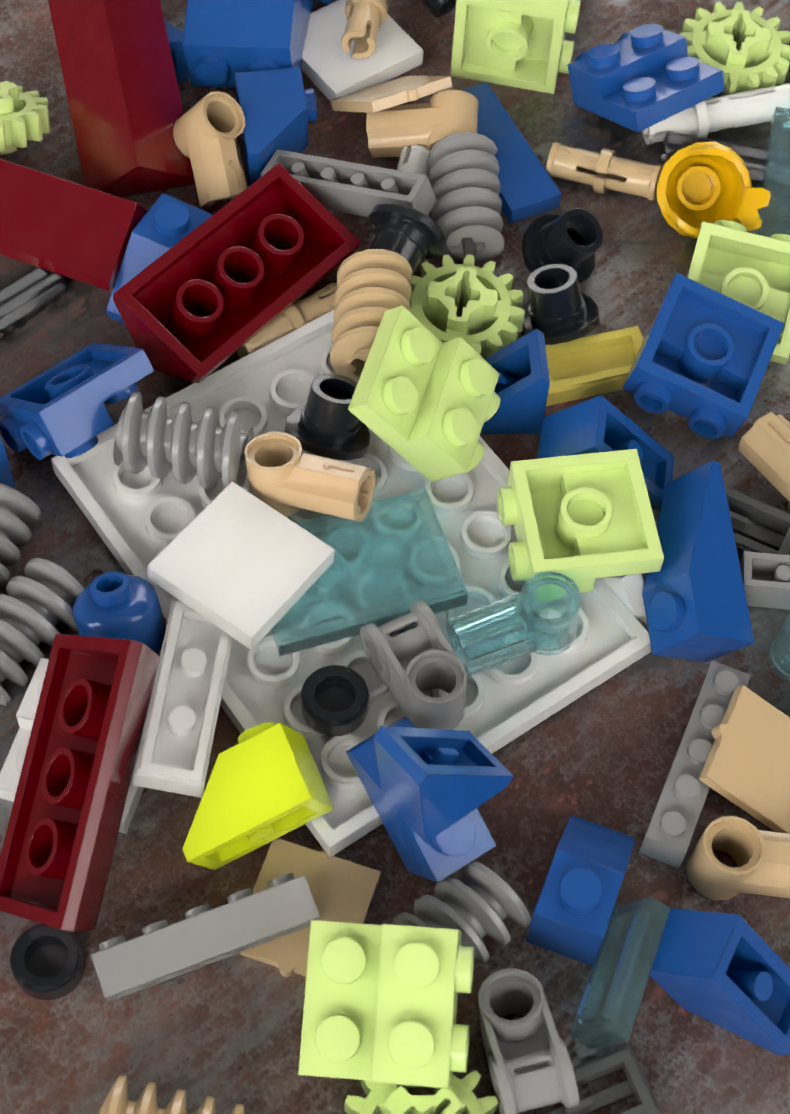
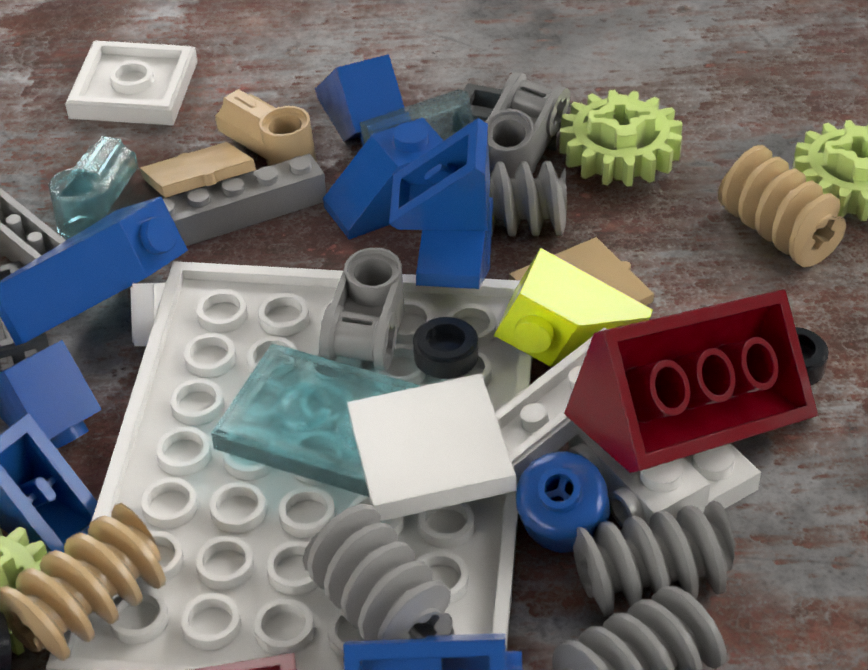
camera: 135 degrees left, 15 degrees down
light grey piece [91,873,320,1003] -> none
tan piece [244,432,376,522] -> none
black piece [284,374,370,460] -> none
yellowish green plate [298,920,474,1088] -> none
yellowish green plate [348,305,500,482] -> none
clear light blue piece [446,571,581,677] -> none
yellowish green plate [497,449,664,598] -> none

